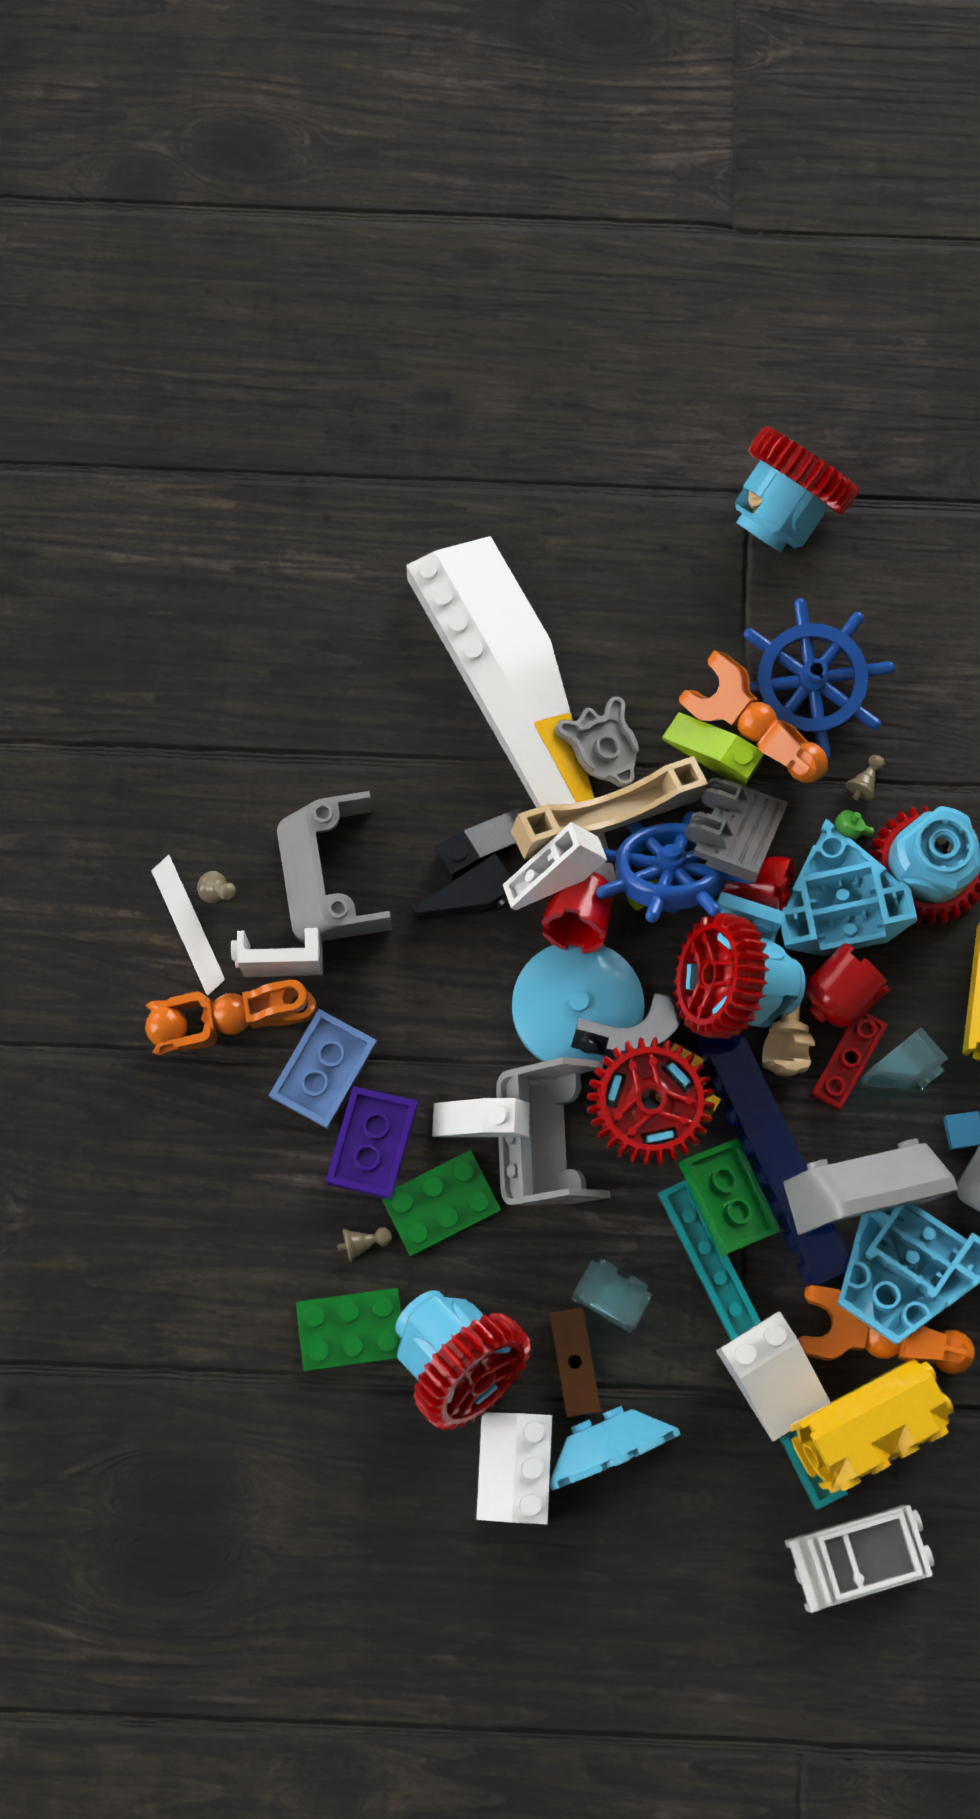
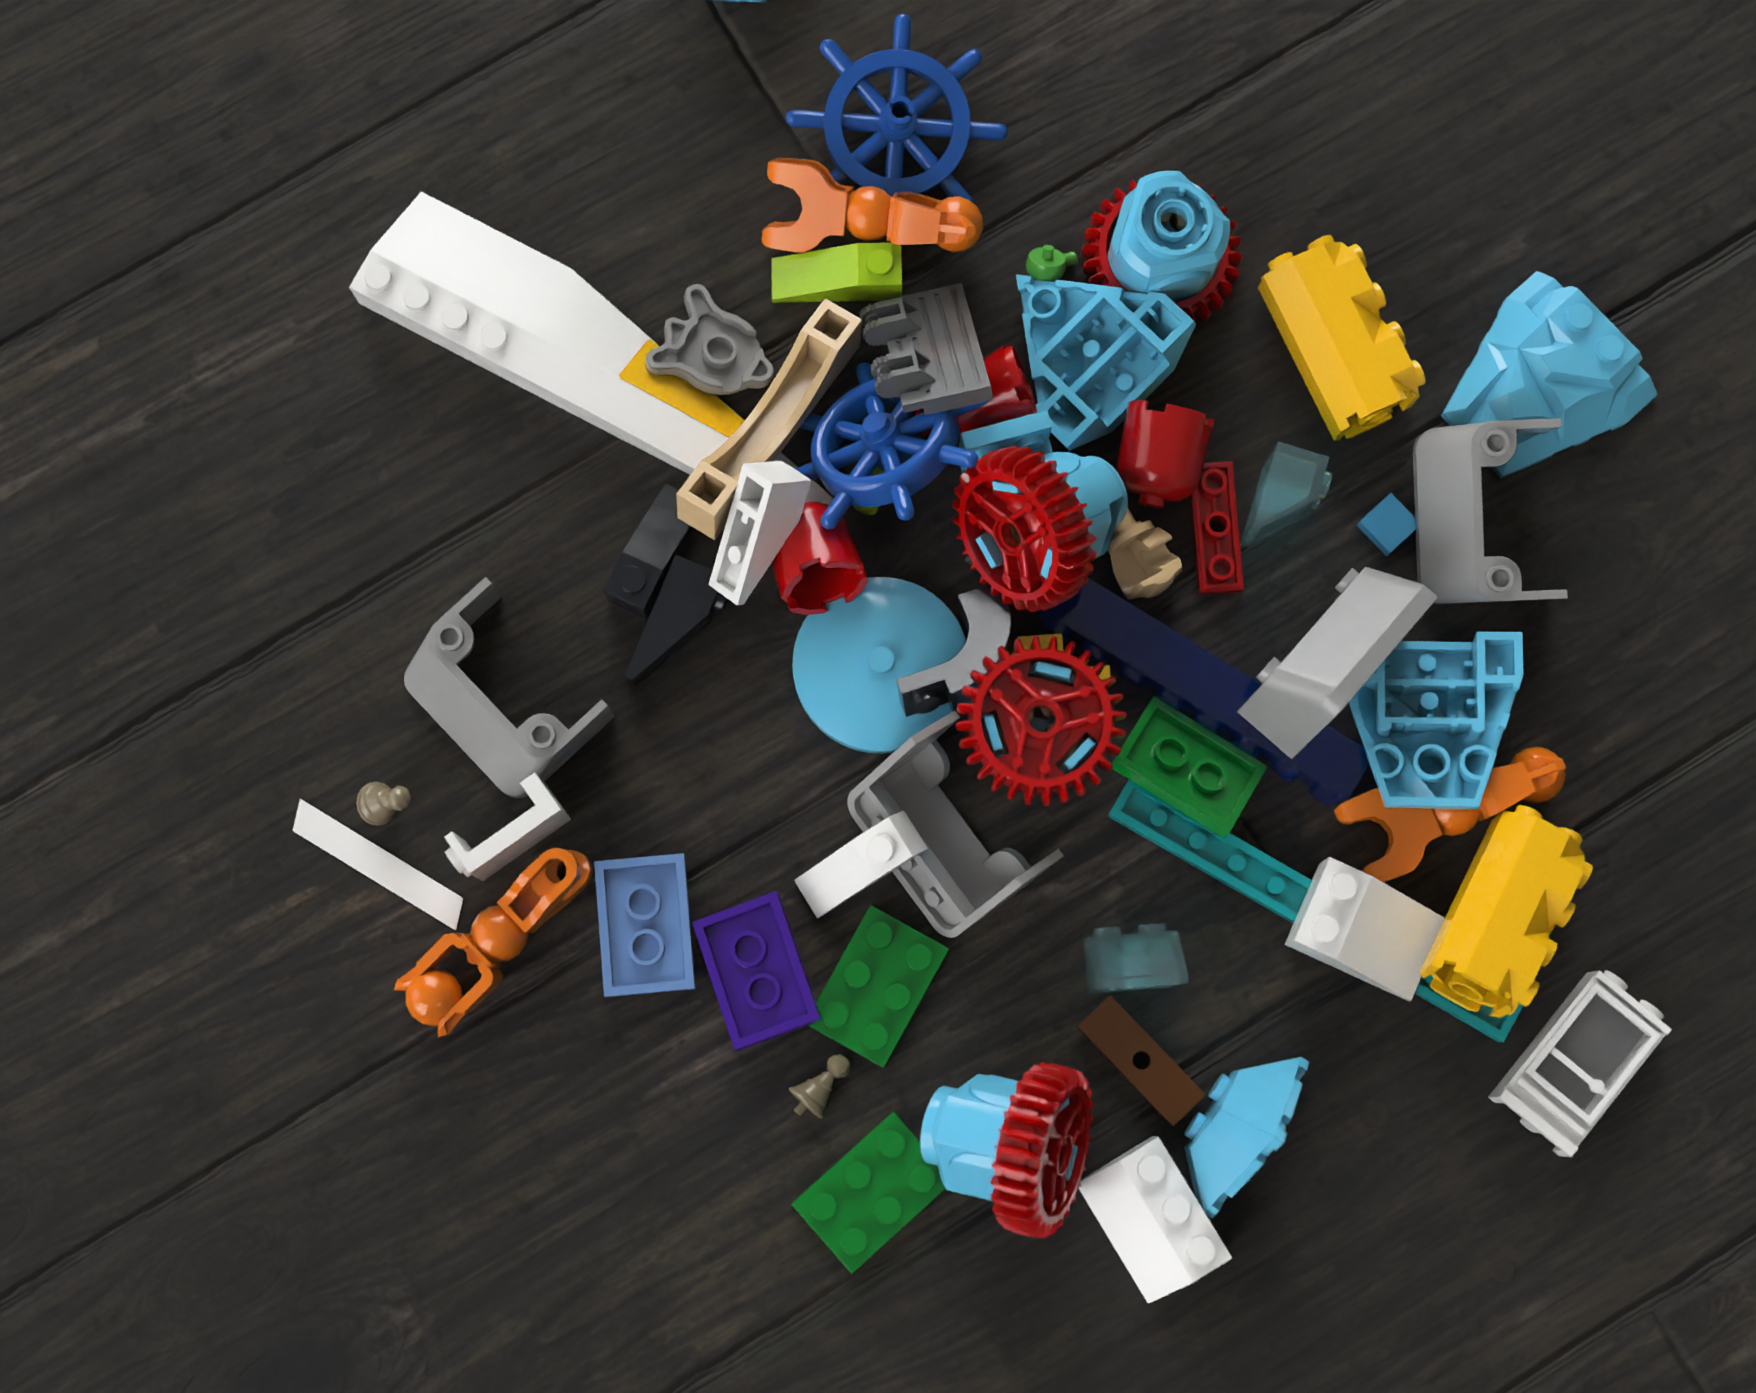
camera: 35 degrees left, 5 degrees up
dark tan piece [846,755,885,801] -> none

